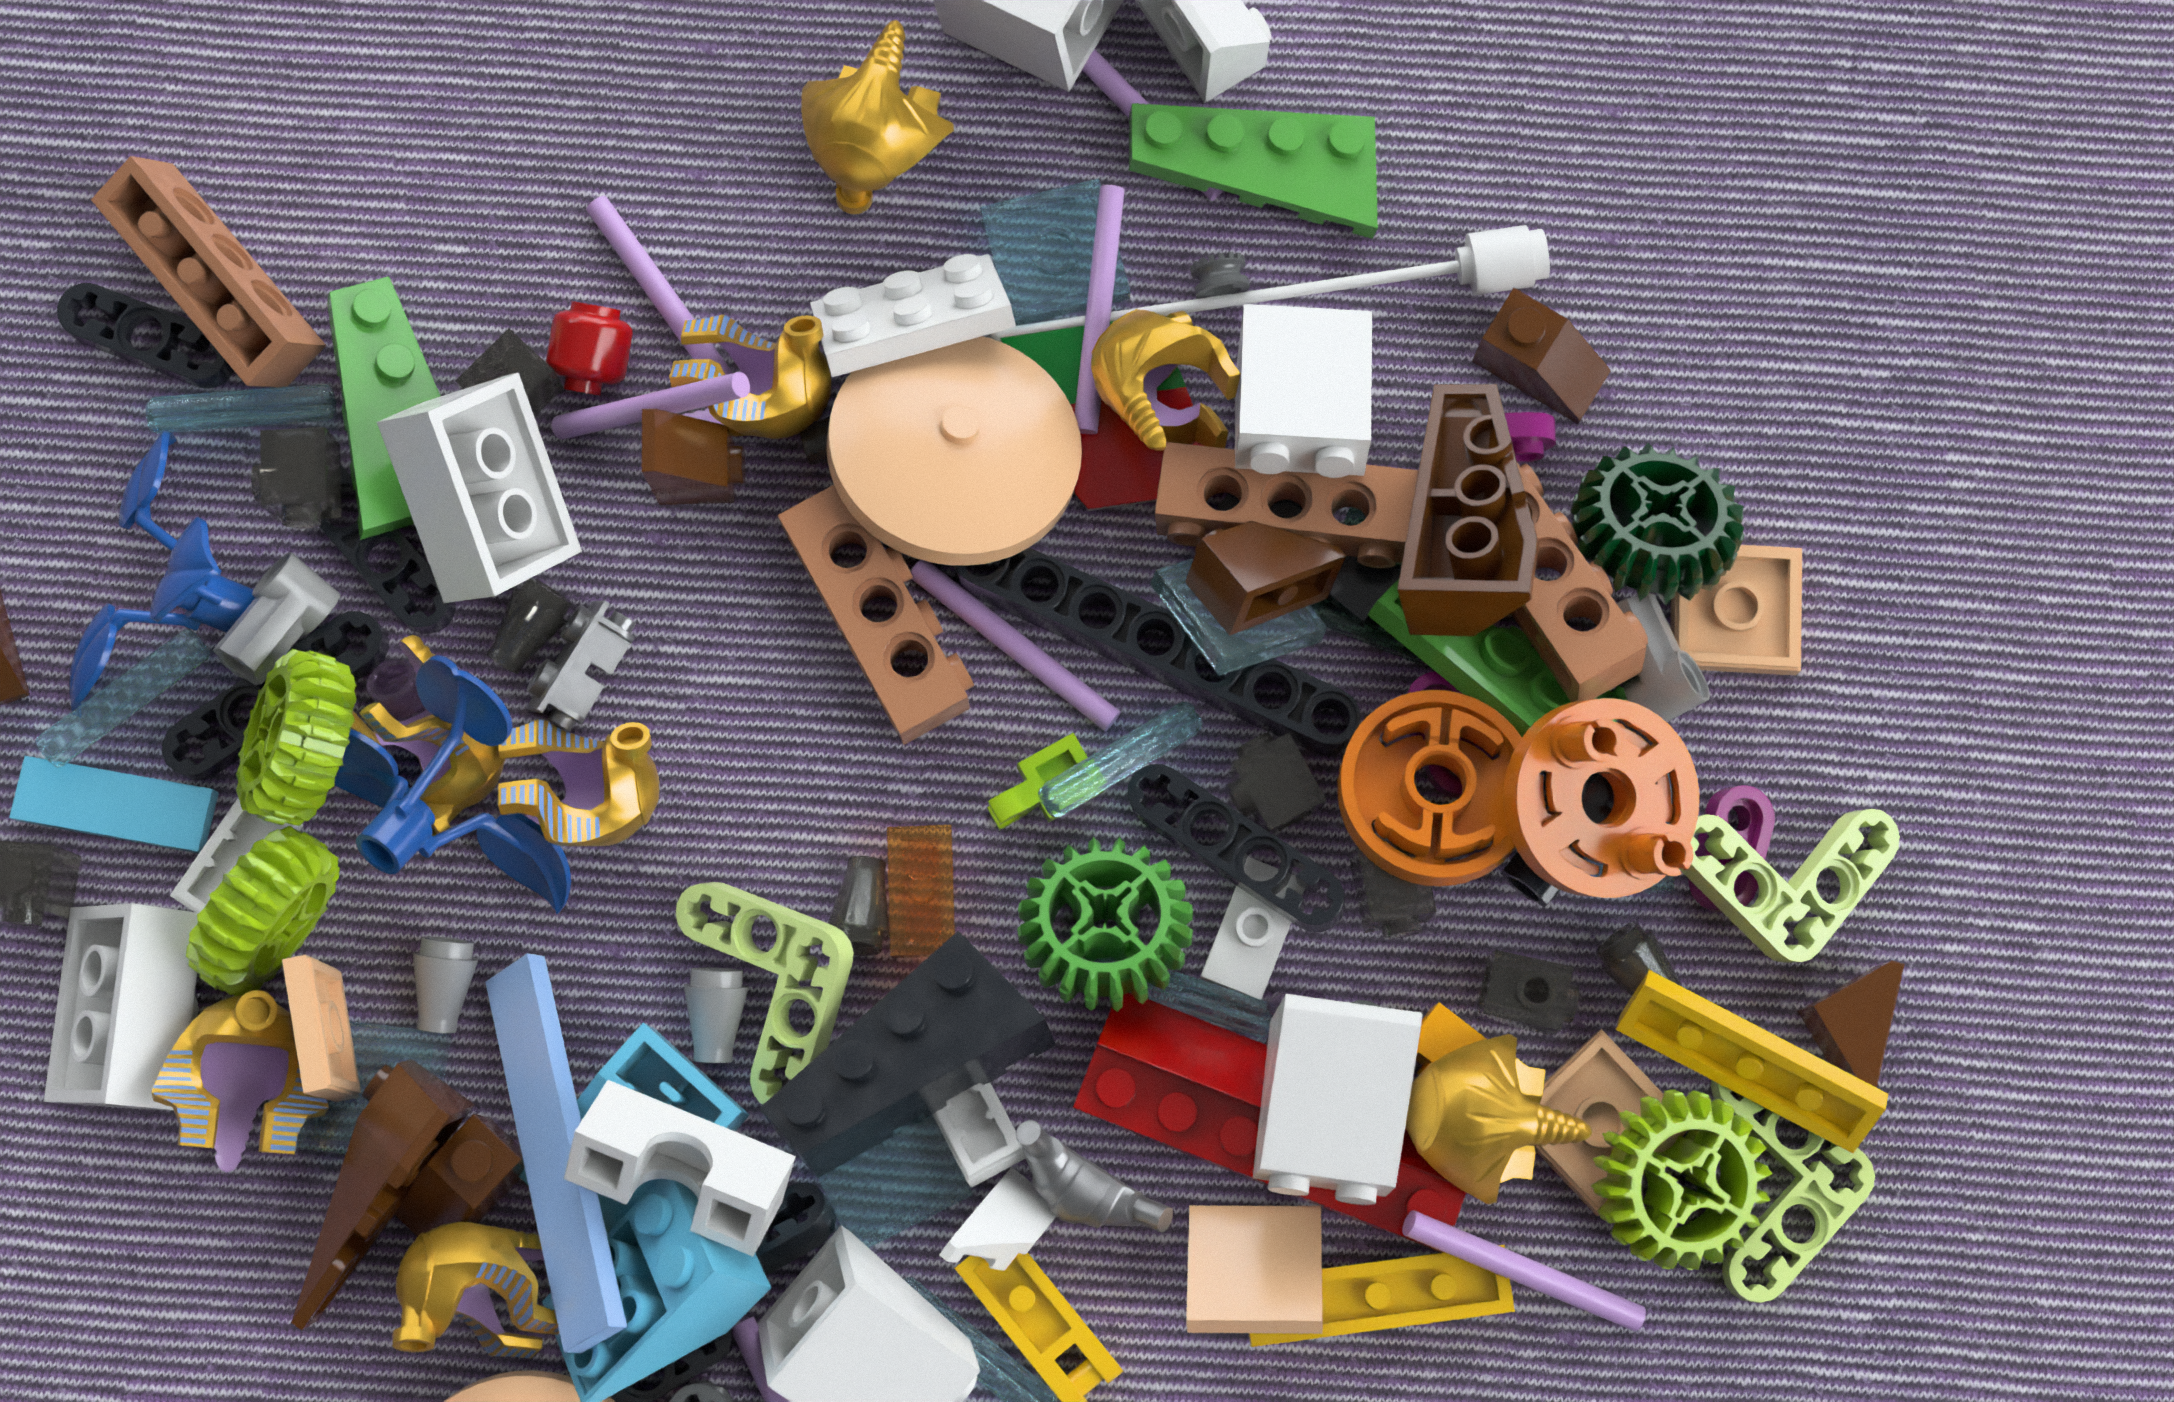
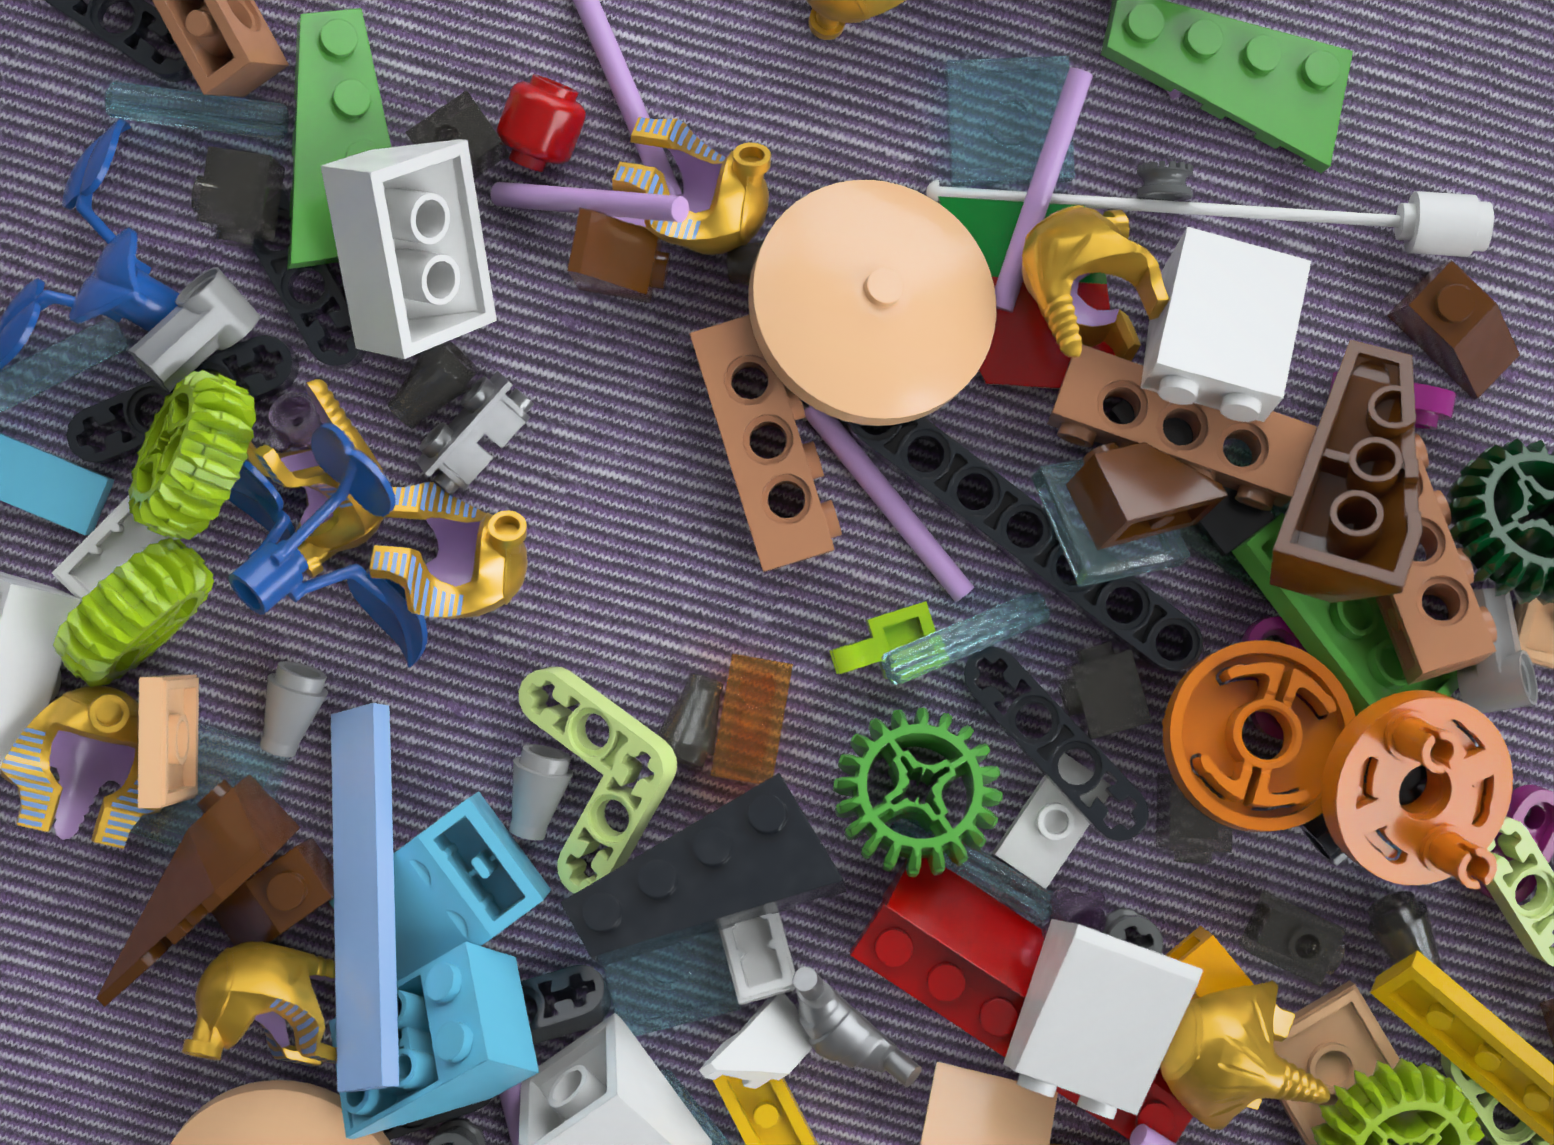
camera: 10 degrees right, 10 degrees up
white arch [564,1080,796,1257] -> none
white plate [810,254,1016,377] -> none

